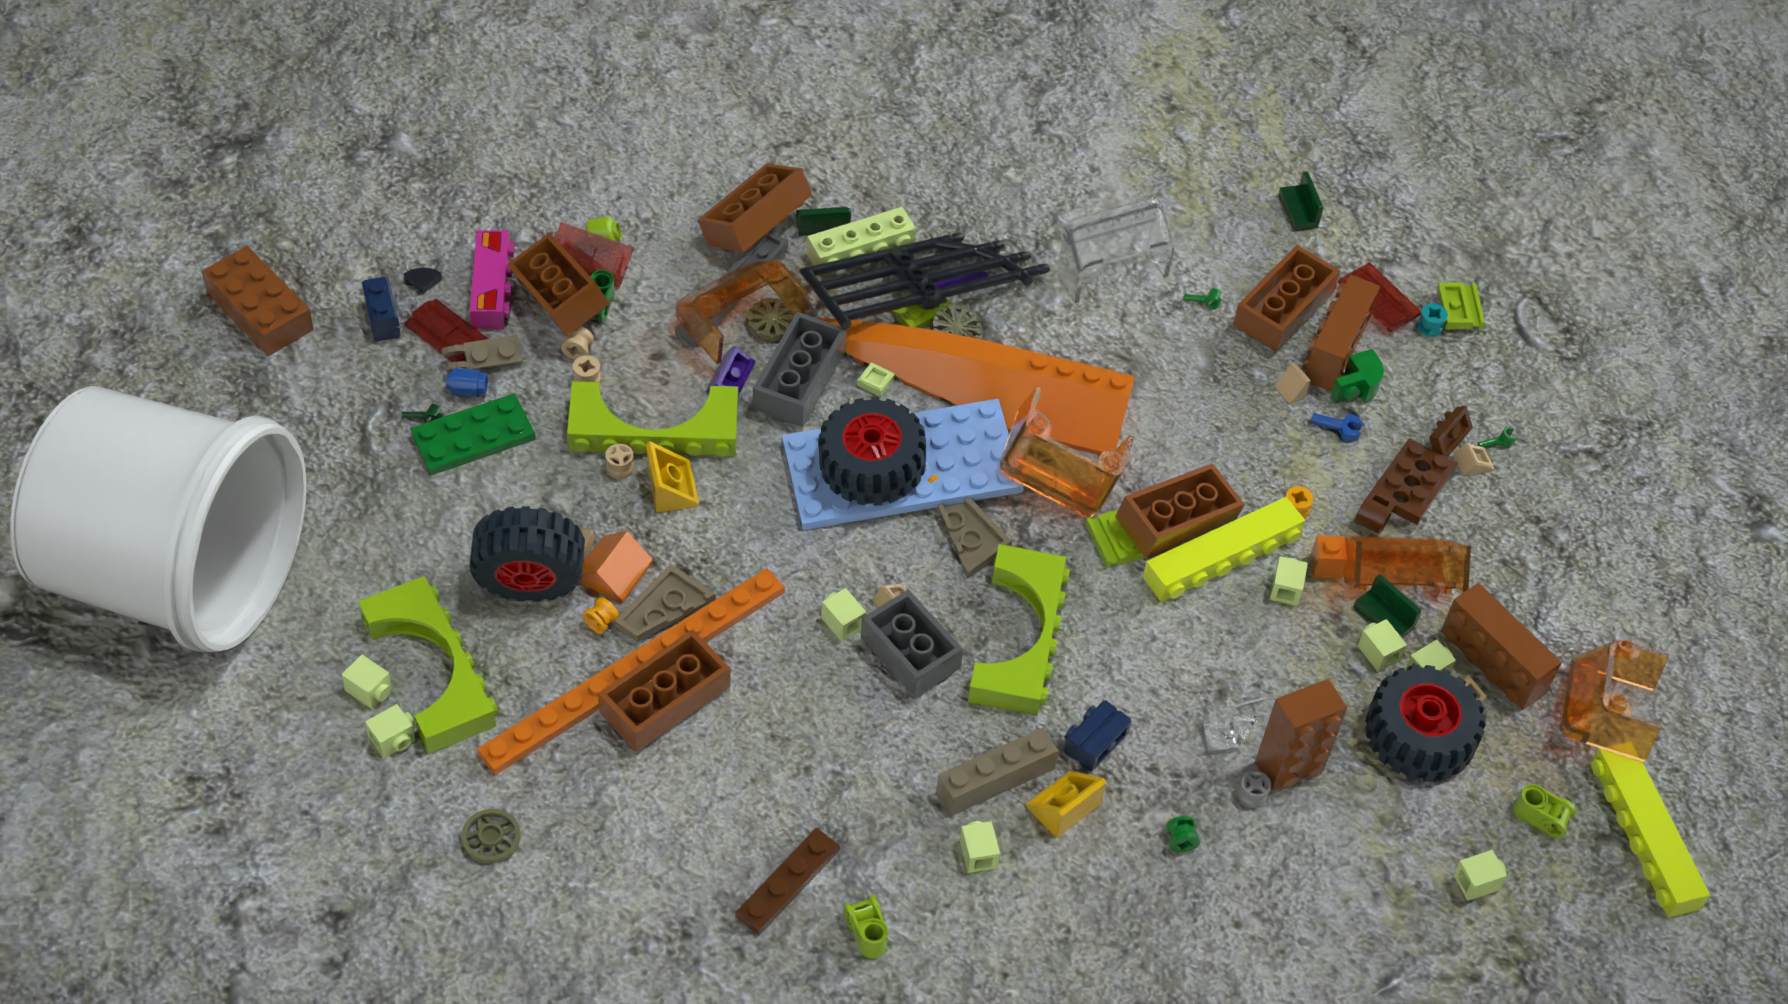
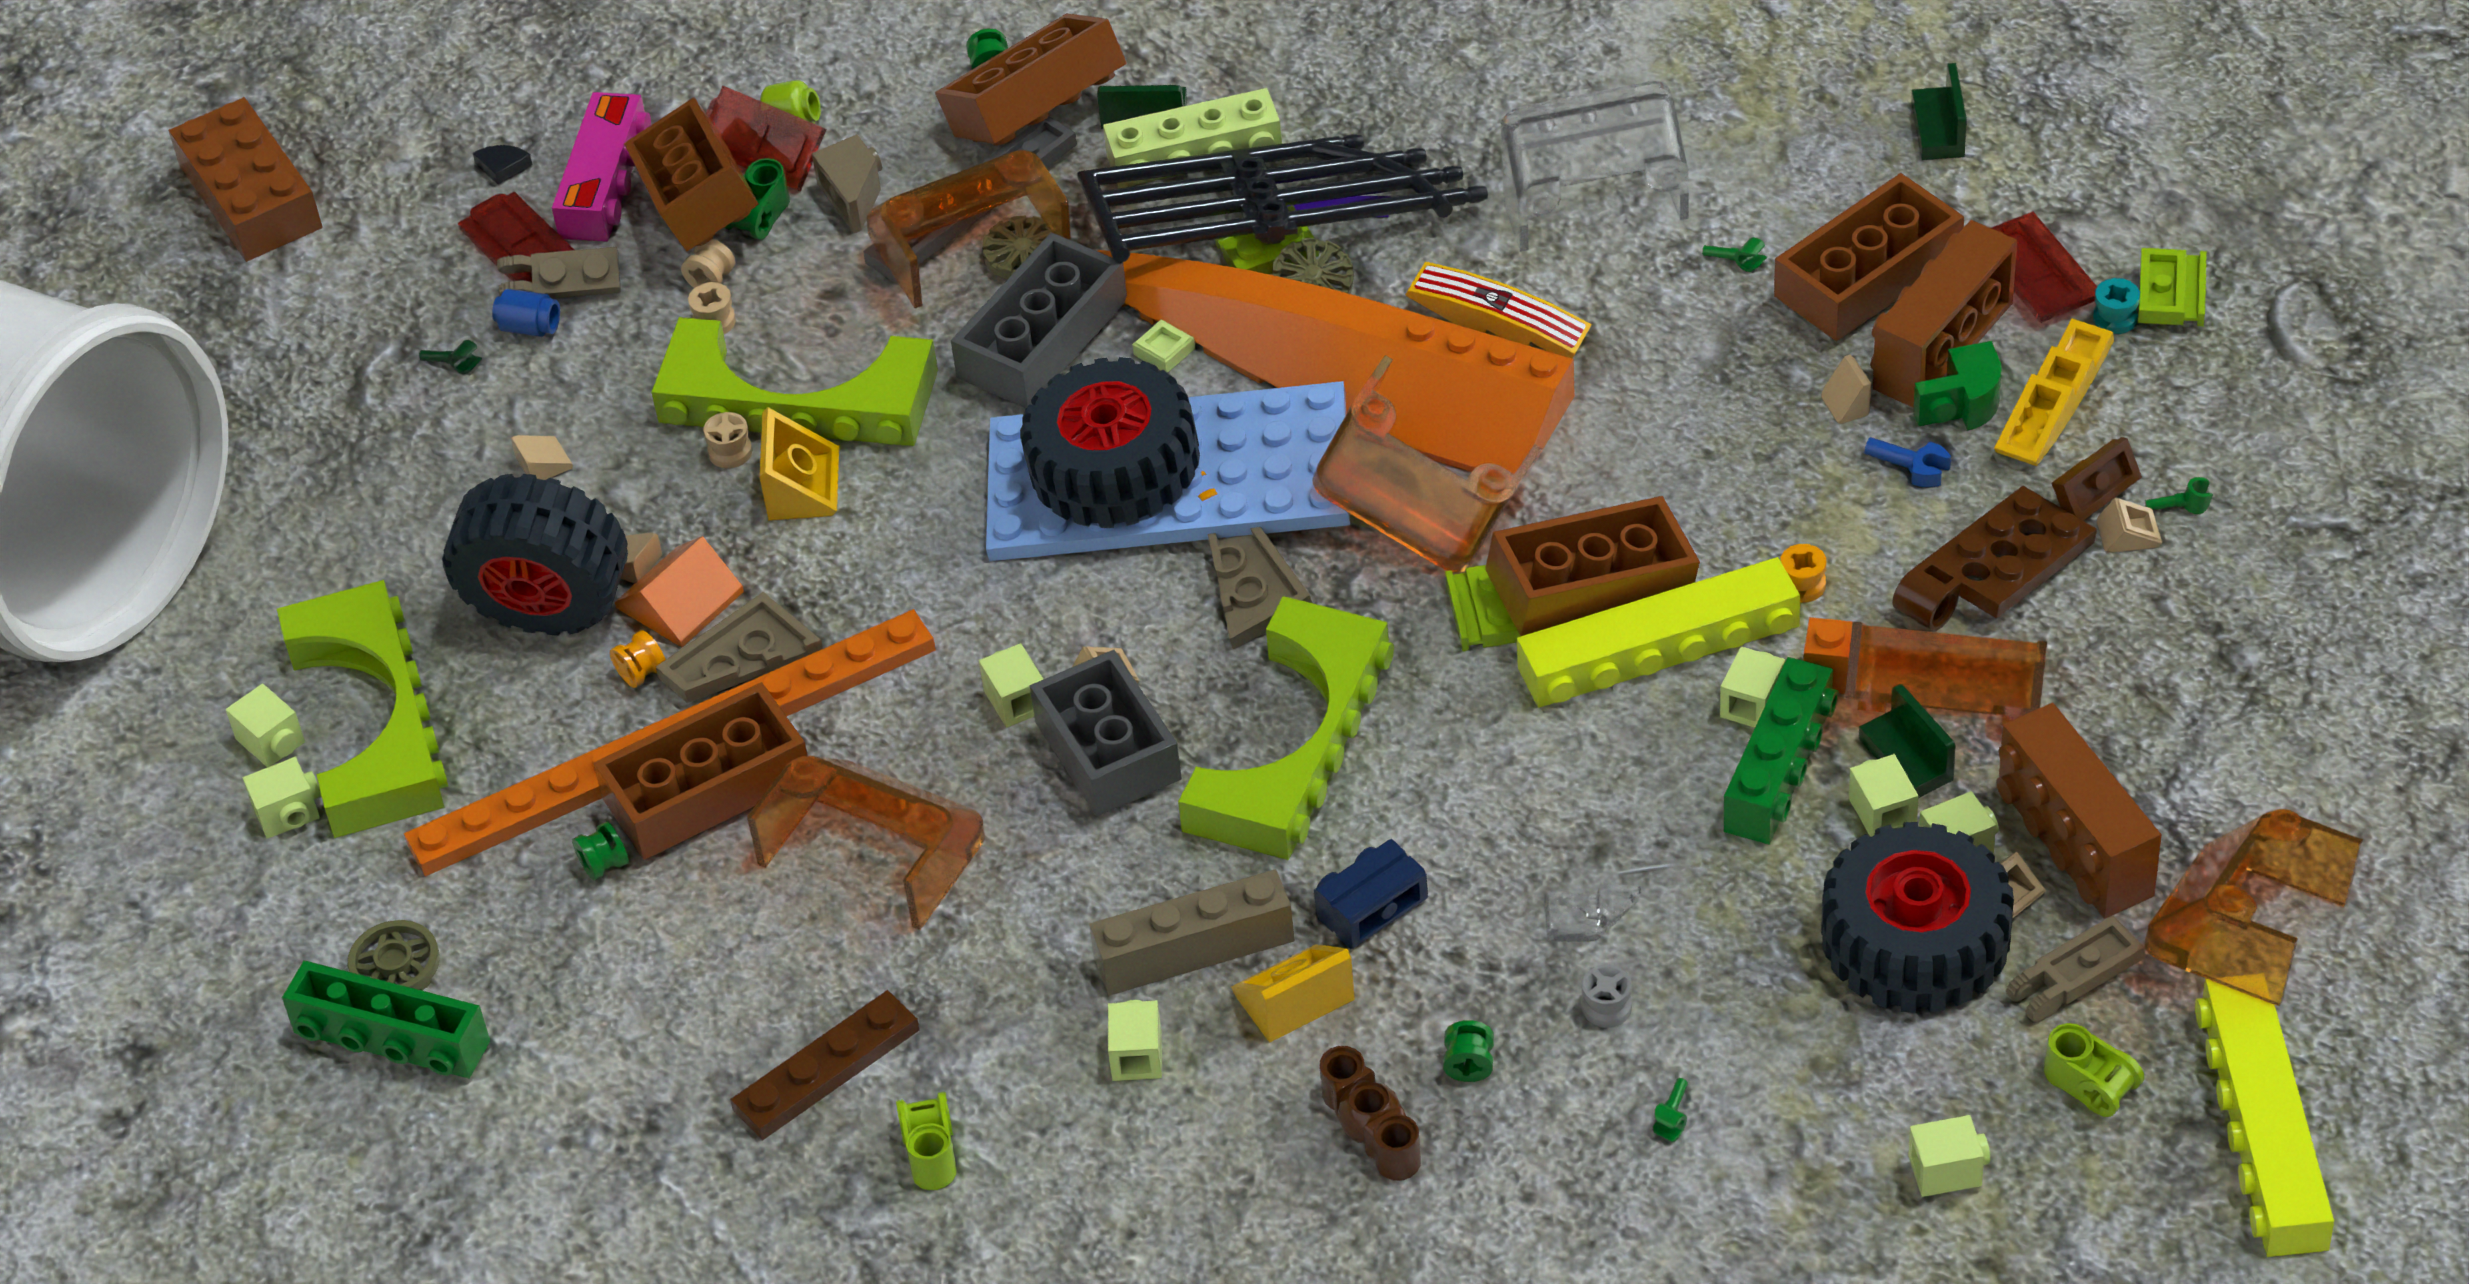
camera: 20 degrees right, 5 degrees down
dark blue brick [362,276,401,342] -> none
green plate [410,393,536,476] -> none
dark purple slope [705,346,756,396] -> none
dark orange brick [1255,679,1348,790] -> none
none -> green brick [282,960,490,1079]
none -> tan slope [511,435,573,480]
none -> green wheel [572,821,629,881]
none -> clear orange windscreen [747,756,985,930]
none -> dark tan slope [812,134,882,234]
none -> green wheel [966,28,1008,70]
none -> reddish brown piece [1320,1046,1421,1181]
none -> slope [1405,261,1592,358]
none -> green hand [1653,1078,1688,1142]
none -> green brick [1724,657,1839,845]
none -> yellow slope [1994,318,2114,466]
none -> dark tan hinge [2005,916,2146,1023]

